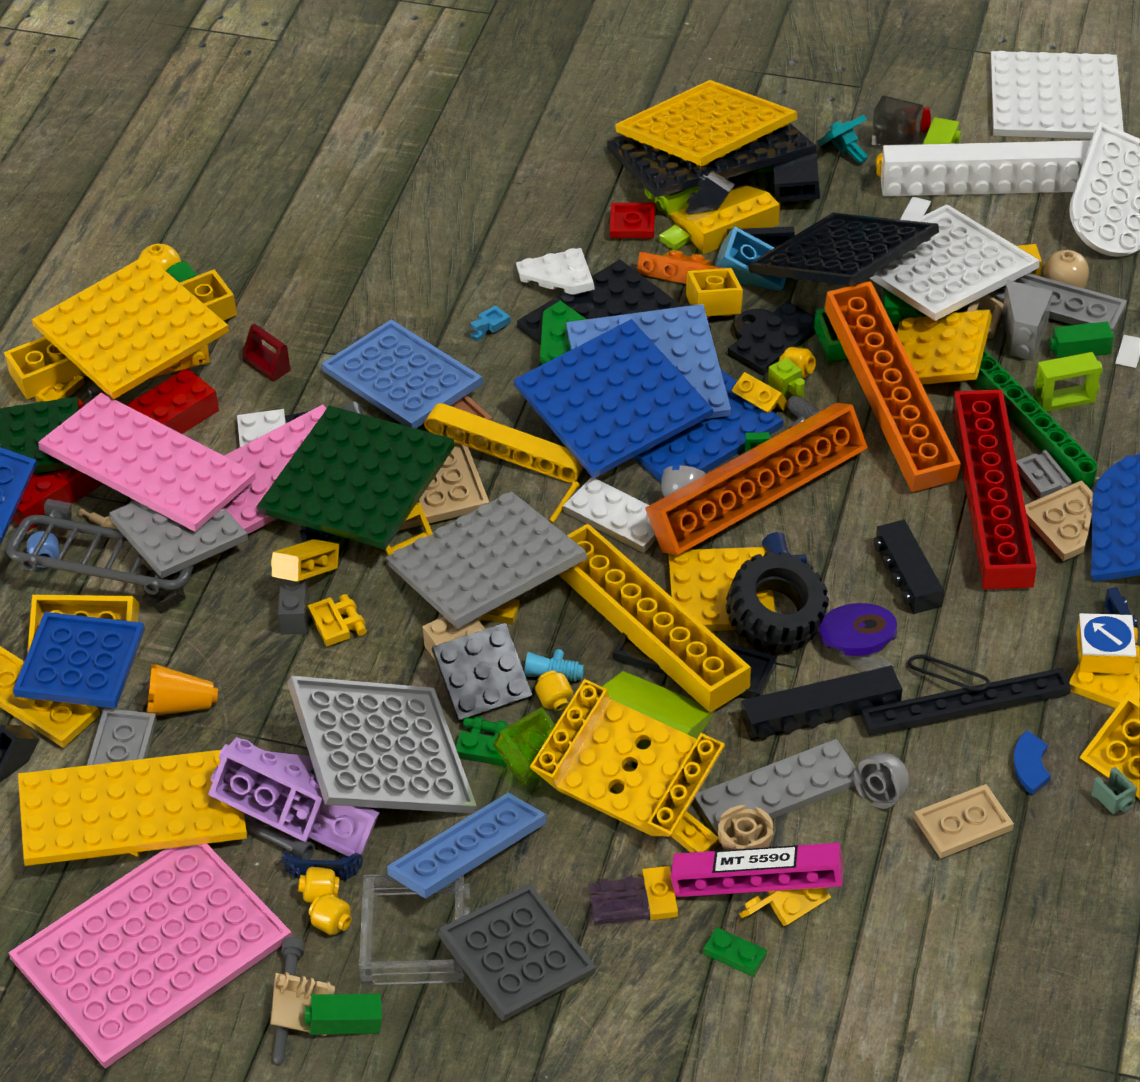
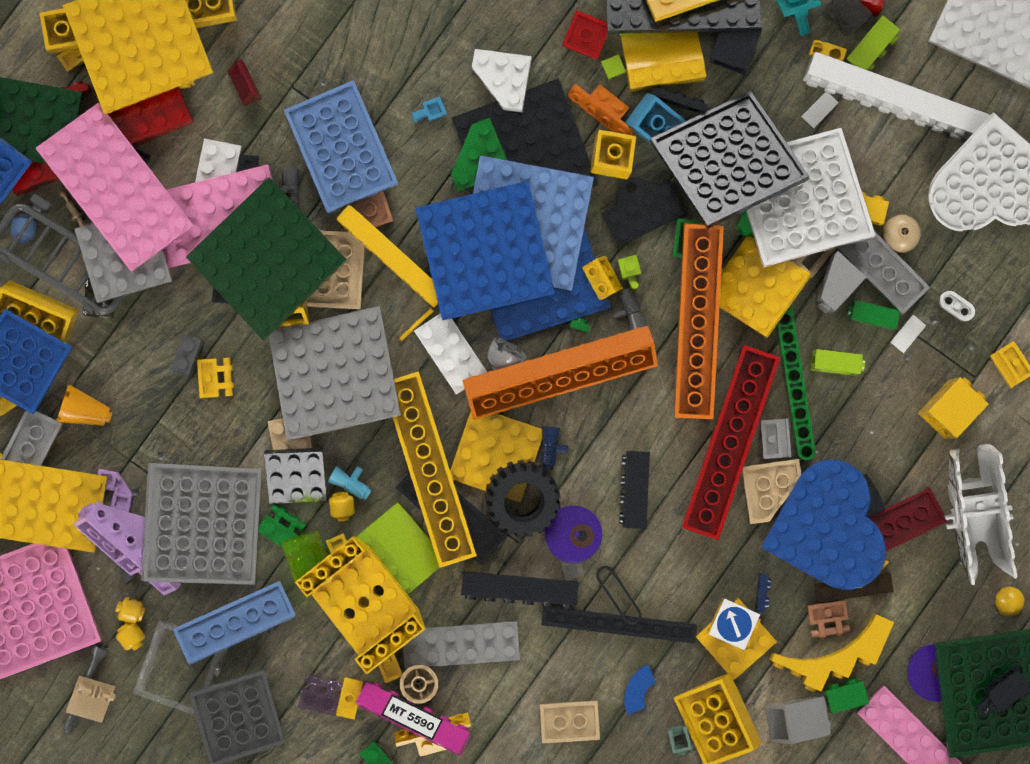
camera: 20 degrees right, 40 degrees up
yellow brick [271,539,339,581] -> none
dark blue piece [281,851,363,880] -> none
green brick [304,994,382,1035] -> none
black slope [685,170,734,214] -> none
yellow head [779,347,816,378] -> none
light grey cylinder [854,752,910,809] -> none

